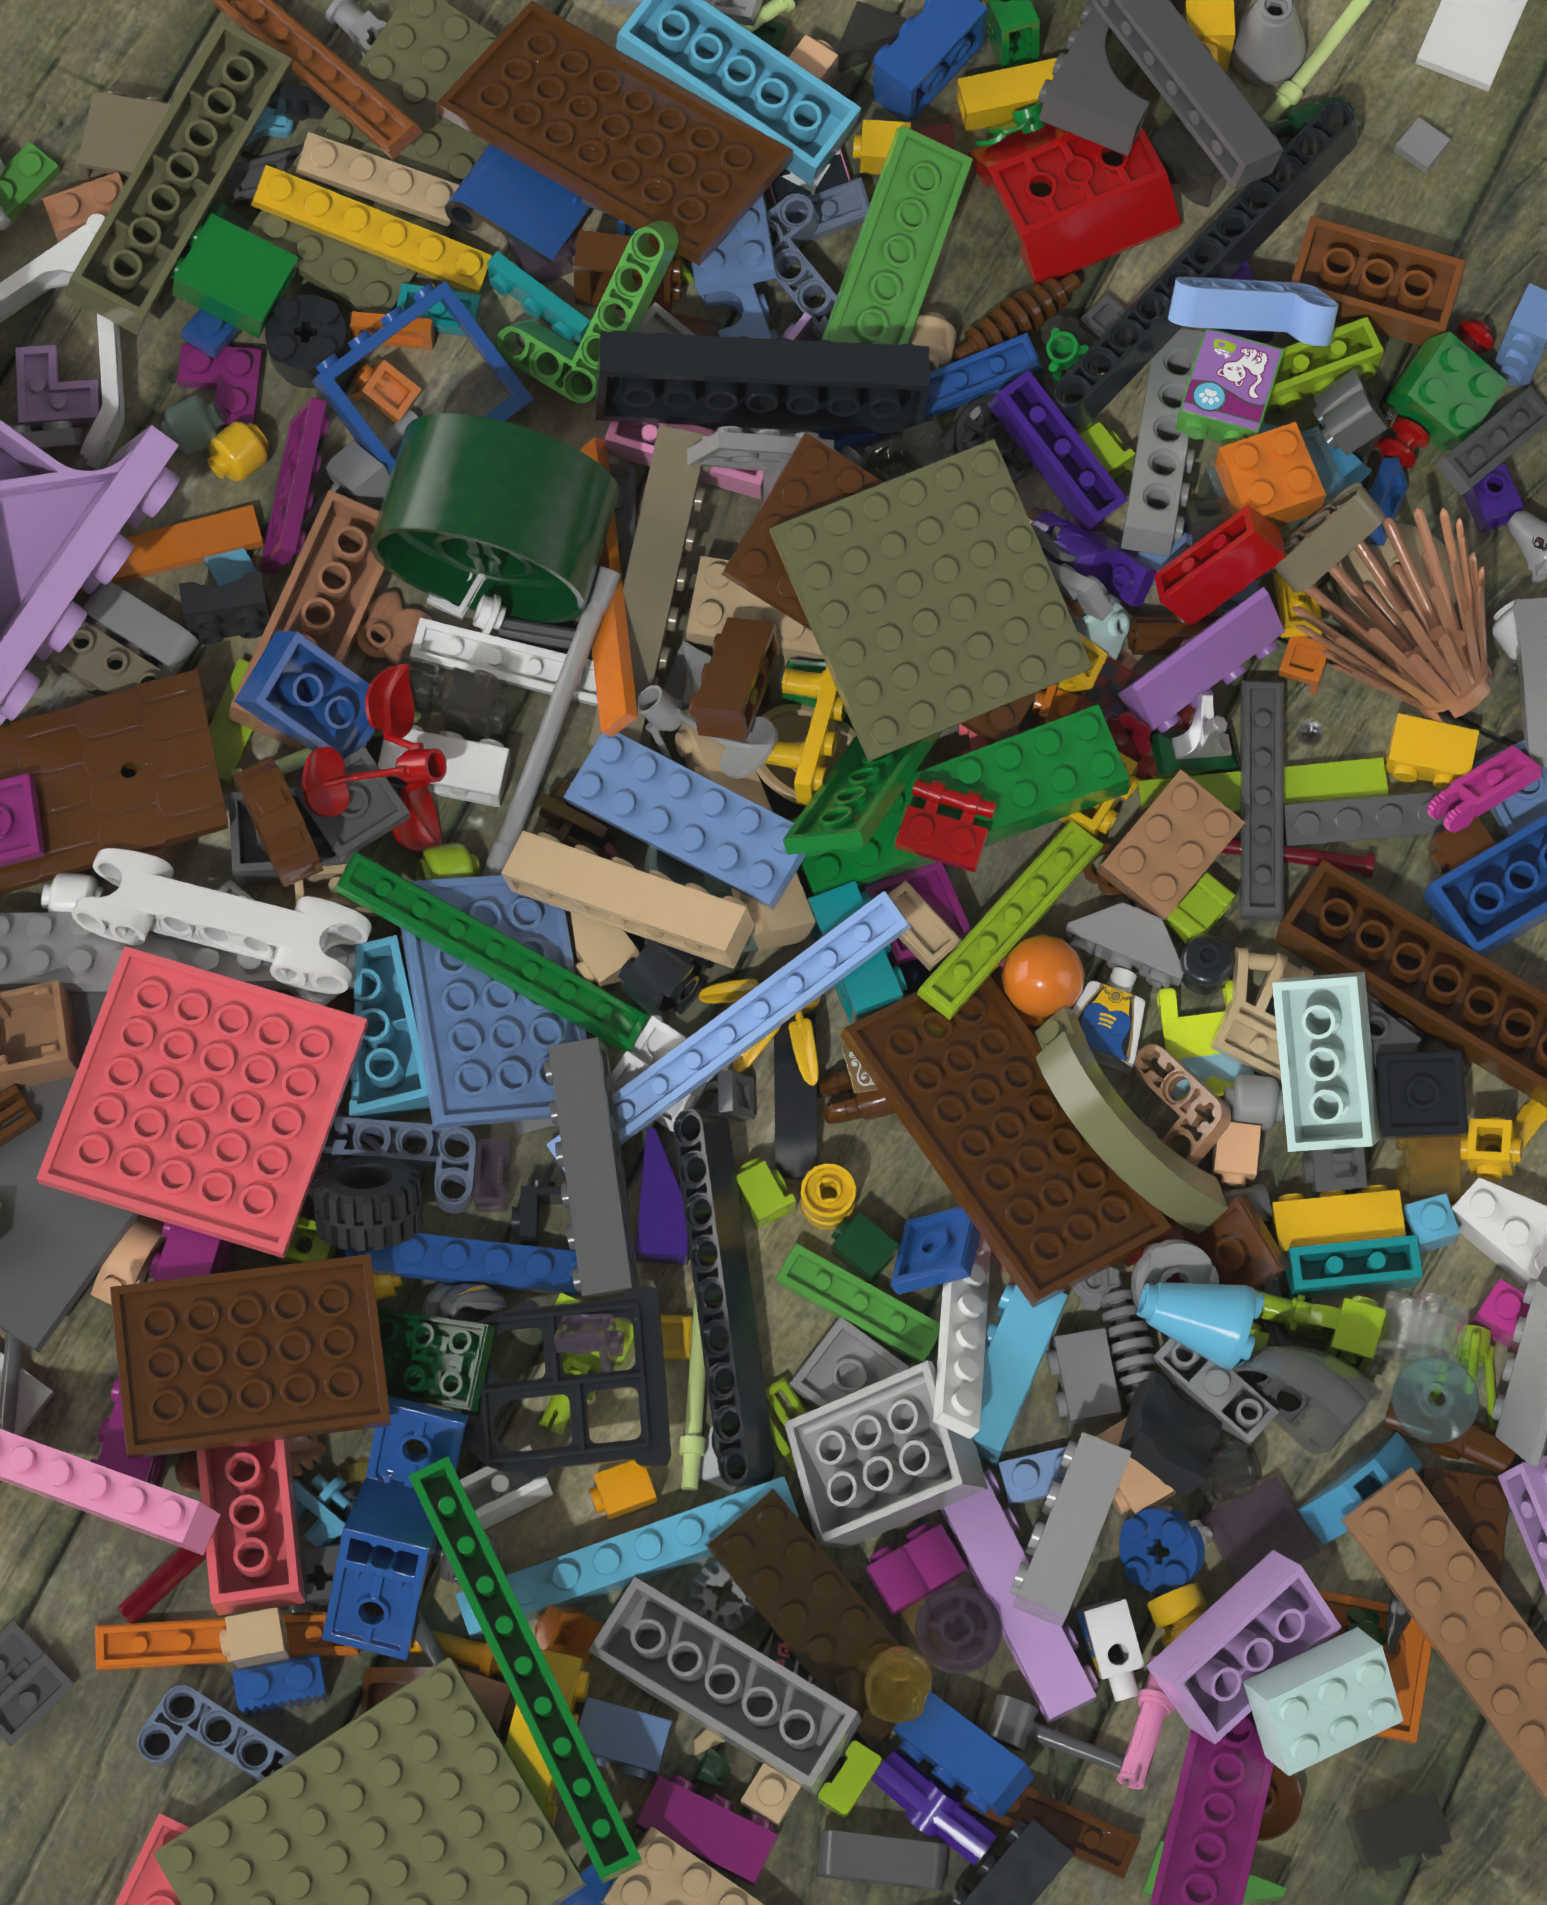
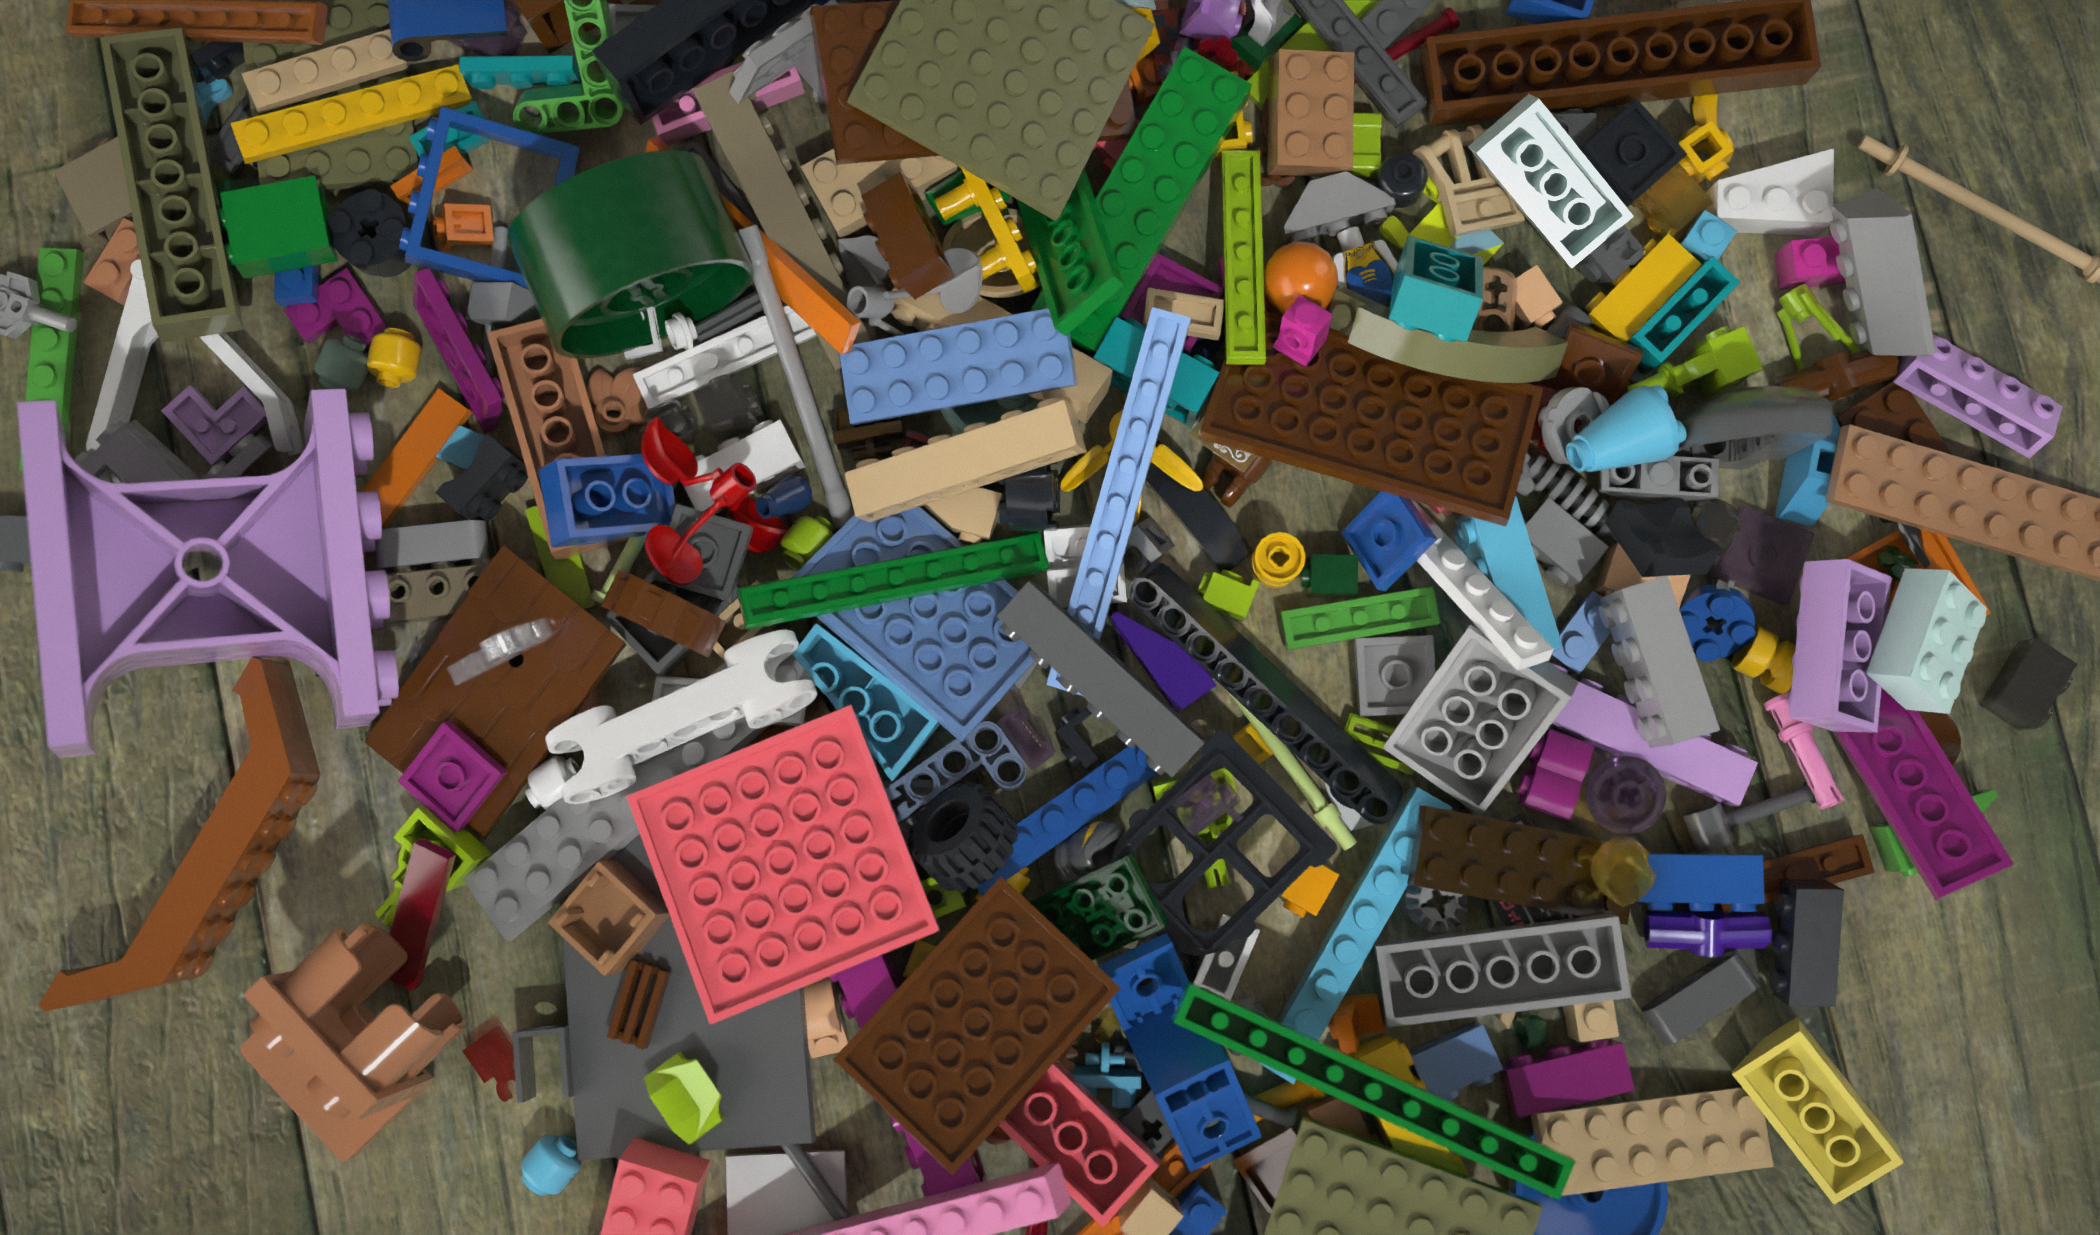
camera: 35 degrees left, 10 degrees up
lime piece [818,1741,882,1818] -> none
red plate [895,779,997,873] -> none
white torso [1074,1598,1144,1701] -> none
light grey head [1223,1074,1284,1131] -> none
clear brick [1375,1291,1469,1372] -> none
clear light blue dish [1392,1357,1479,1443] -> none
none -> clear beam [446,617,554,686]
none -> dark blue cone [755,475,812,519]
none -> dark pink brick [1273,295,1333,367]
none -> teal brick [1389,235,1483,342]

